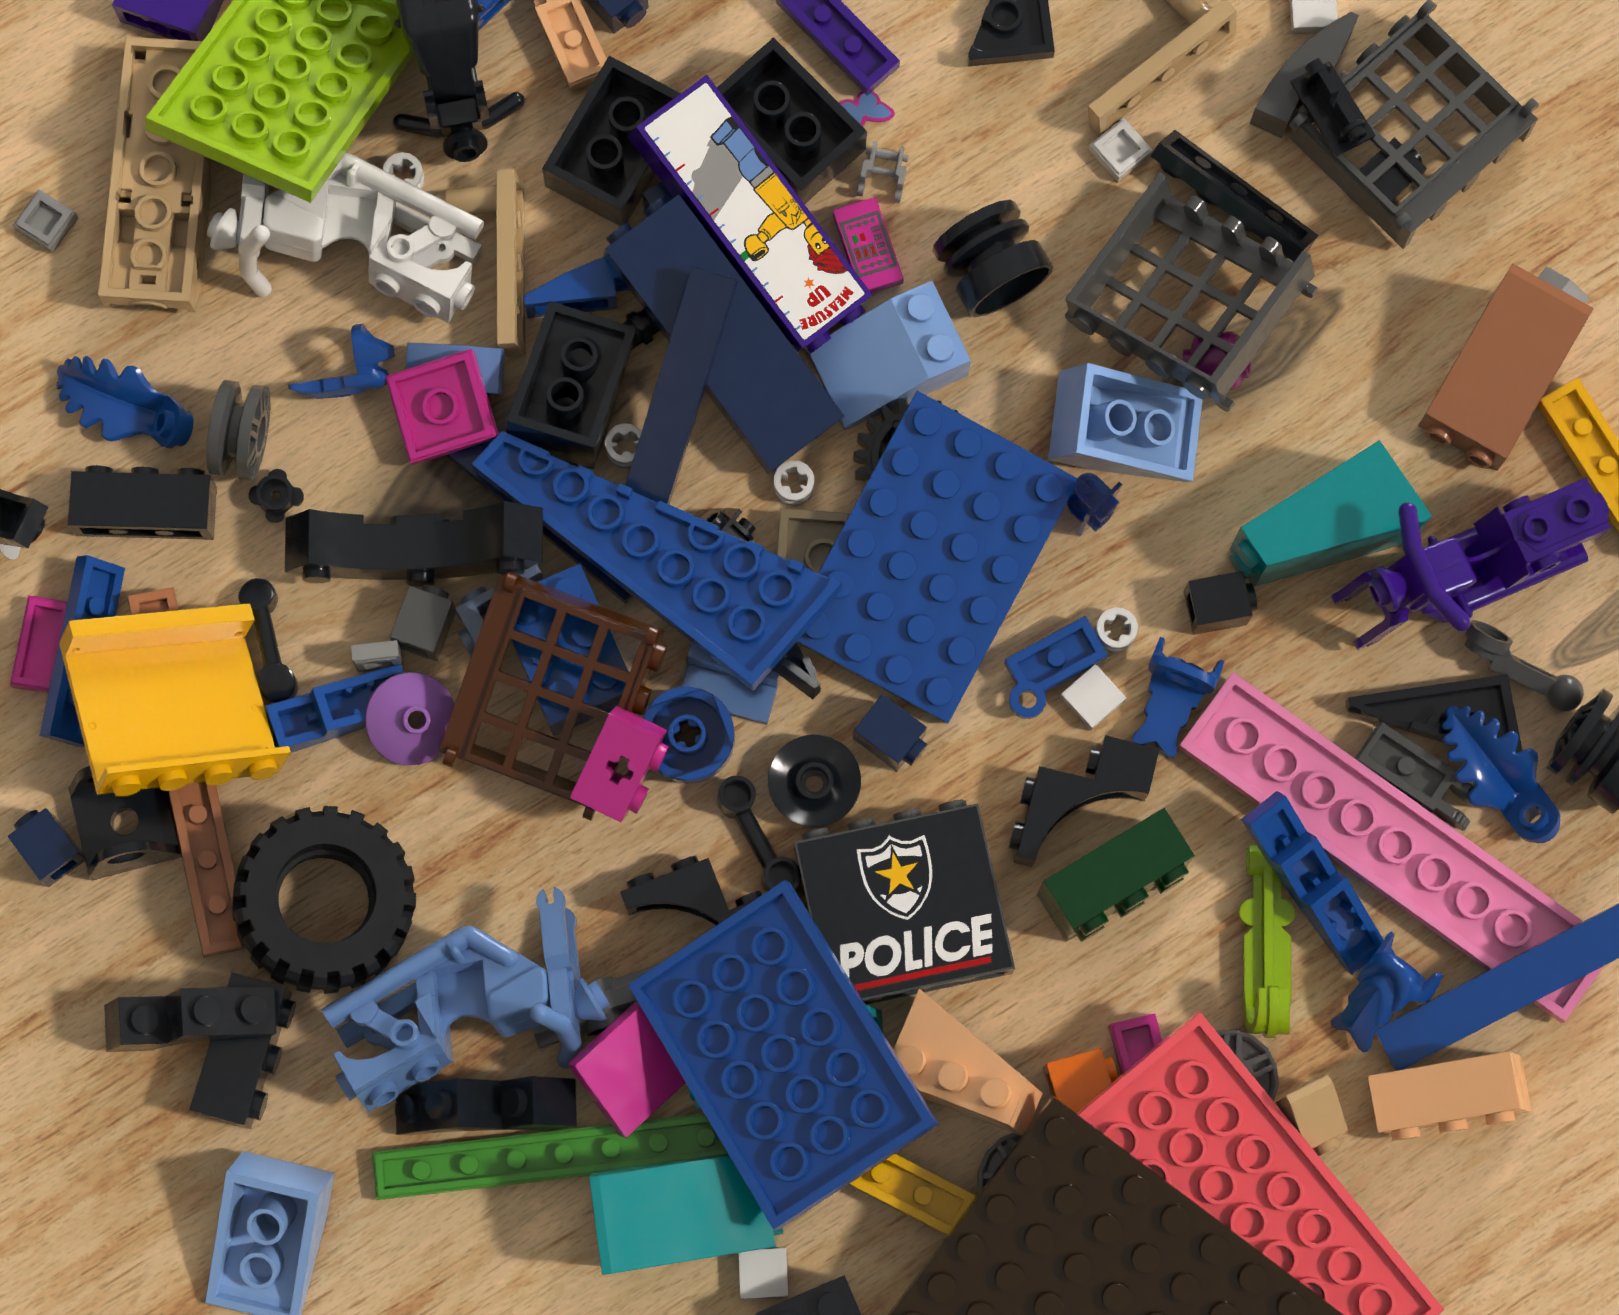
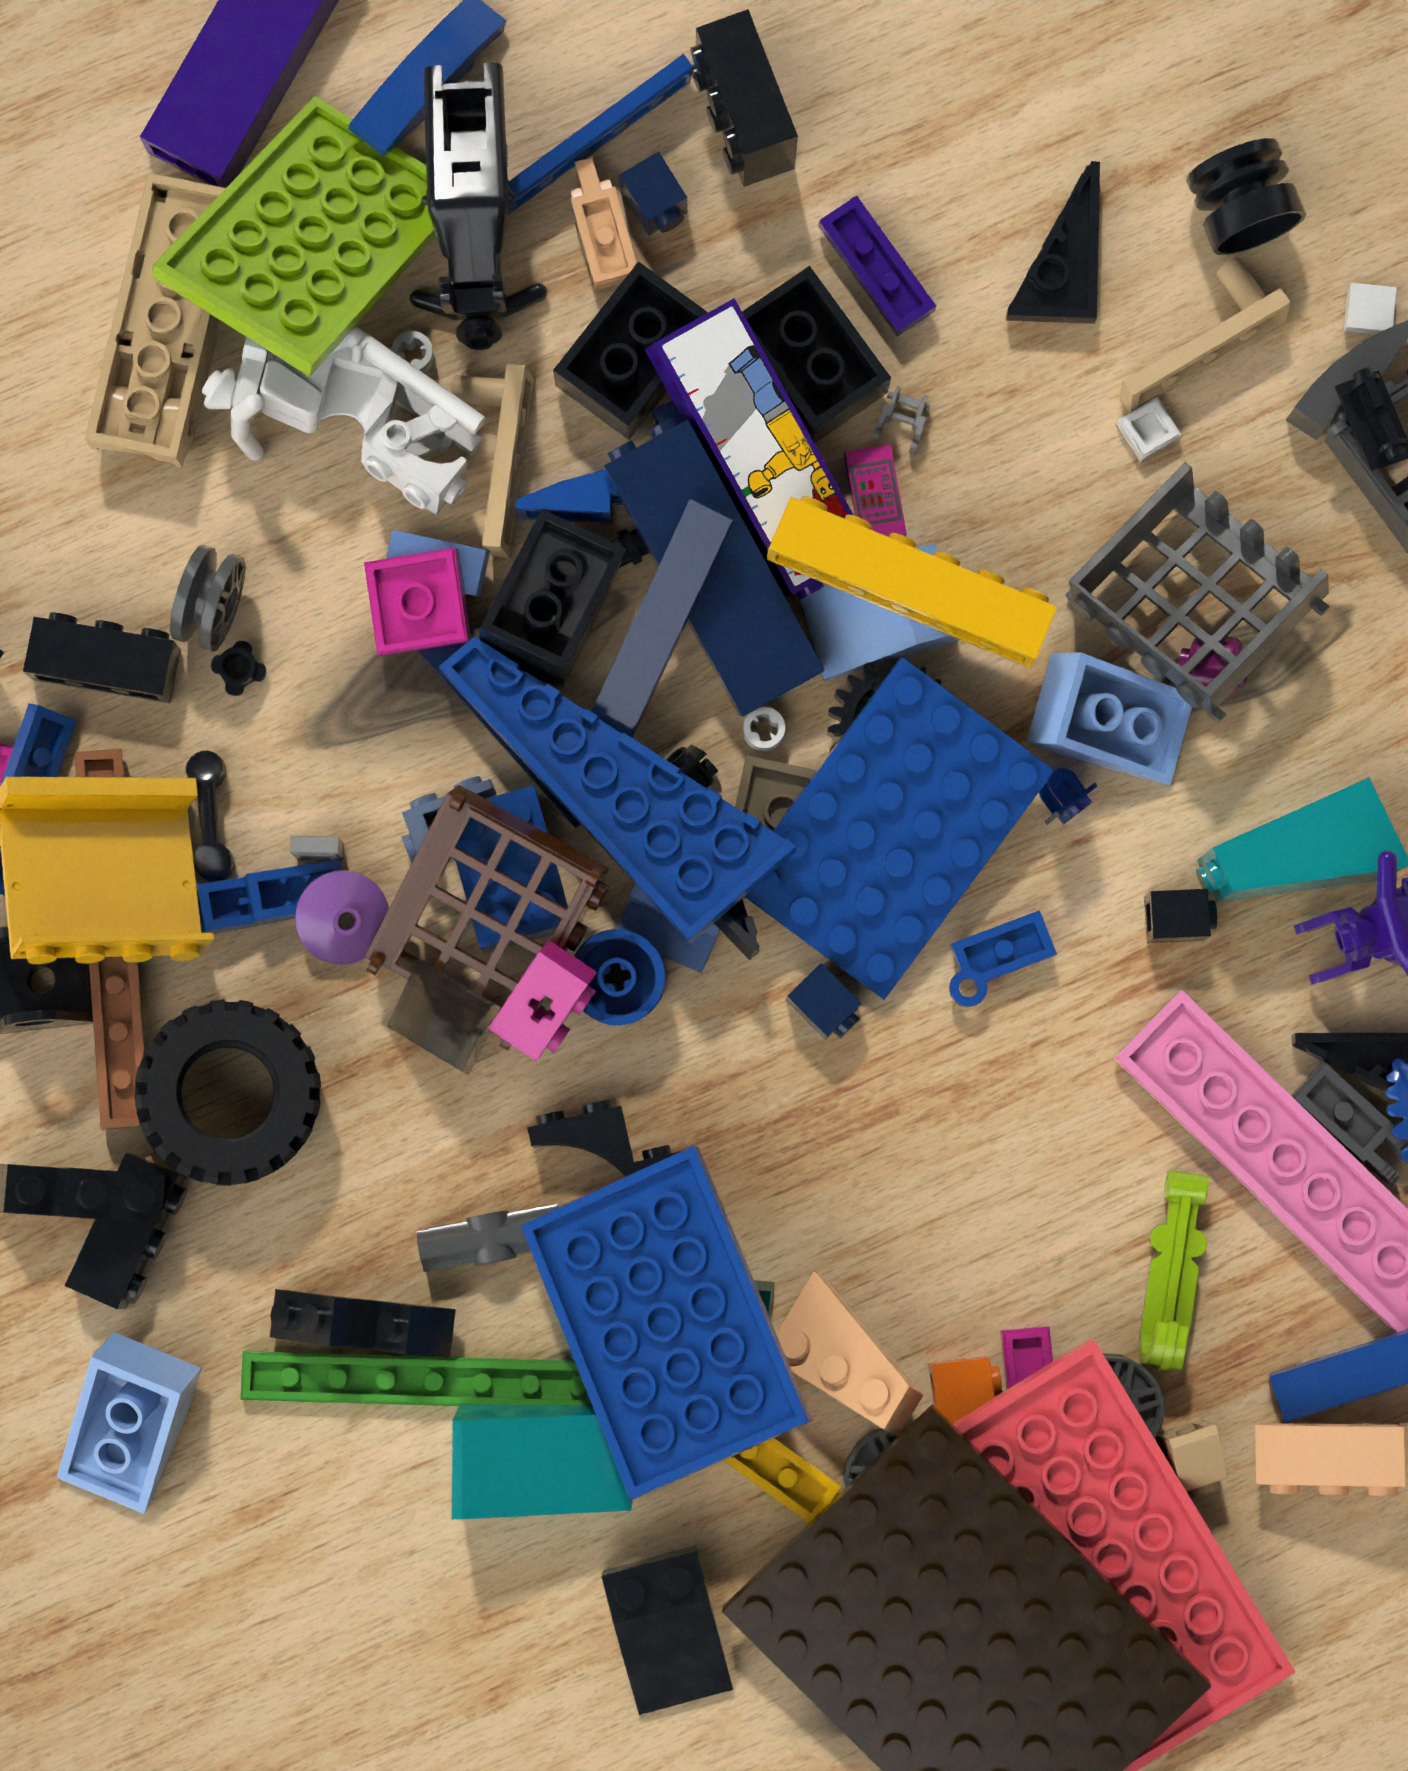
camera: 10 degrees right, 5 degrees up
light grey tile [13,189,78,254] -> none
blue plant [56,356,194,449] -> none
black brick [285,501,543,587] -> none
blue hair [288,323,395,399] -> none
medium blue piece [321,887,610,1112] -> none
dark grey brick [390,584,456,662] -> none
dark pink tile [567,1002,686,1138] -> none
white bush [605,423,642,469] -> none
black bar [717,776,801,891] -> none
white tile [738,1248,788,1299] -> none
black dish [768,735,861,827] -> none
black panel [794,799,1015,1005] -> none
medium blue sticker [840,91,895,126] -> none
black wheel [933,199,1053,317] -> none
black arch [1009,735,1160,867] -> none
dark green brick [1037,808,1195,942] -> none
white tile [1060,664,1126,731] -> none
white bush [1095,607,1138,652] -> none
blue hair [1132,636,1224,758] -> none
black plate [1151,130,1319,262] -> none
blue slope [1241,791,1384,975] -> none
blue hair [1331,931,1443,1052] -> none
none -> clear smoke slope [387,958,501,1075]
none -> yellow brick [766,496,1057,669]

